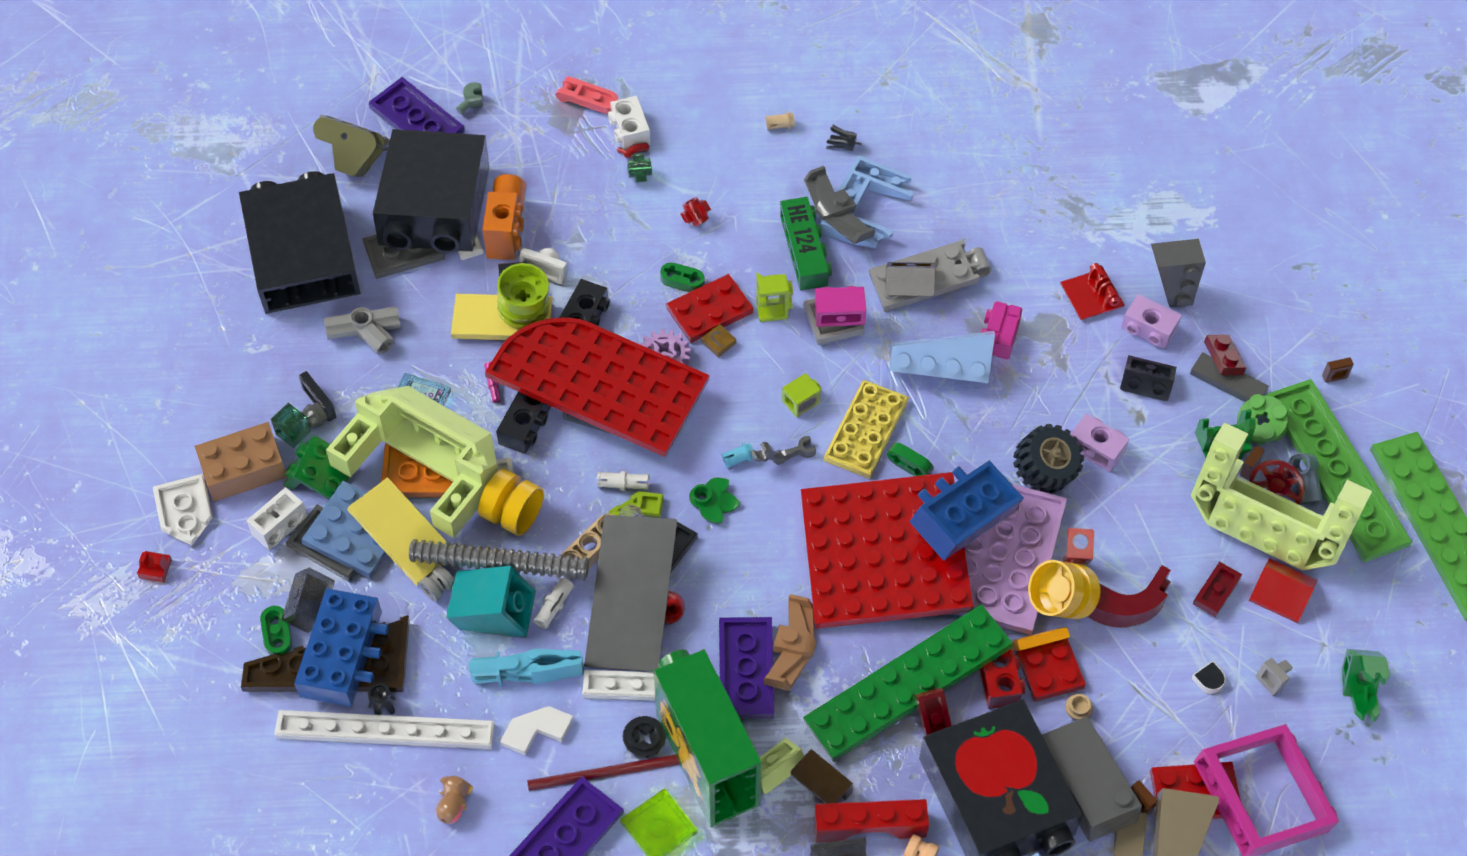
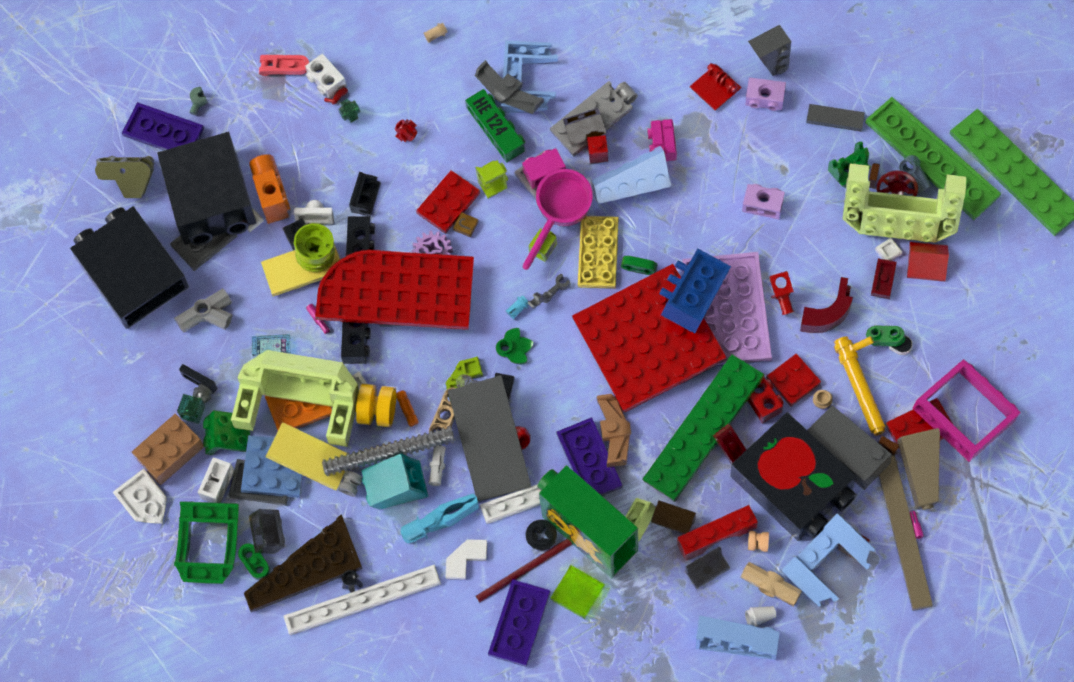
camera: 15 degrees left, 10 degrees up
red tile [137,551,172,582] -> none
blue piece [294,588,389,707] -> none
medium nougat animal [435,776,473,824] -> none
white pin [597,471,650,491] -> none
green beam [660,262,705,292] -> none
black piece [826,124,862,151] -> none
light orange tile [1012,627,1070,651] -> none
black wheel [1013,424,1084,494] -> none
yellow wheel [1028,560,1100,620] -> none
black bracket [1120,355,1177,401] -> none
dark red plate [1204,334,1246,375] -> none
bright green plate [1237,394,1289,445] -> none
light grey tile [1255,658,1293,696] -> none
reddish brown tile [1322,357,1354,383] -> none
green piece [1342,649,1390,722] -> none
none -> green wedge [174,501,239,584]
none -> black hinge [349,172,381,217]
none -> orange axle [396,390,418,427]
none -> dark pink piece [522,169,593,270]
none -> red brick [587,135,608,164]
none -> yellow cylinder [834,336,885,436]
none -> green plate [866,325,906,346]
none -> white tile [875,238,902,261]

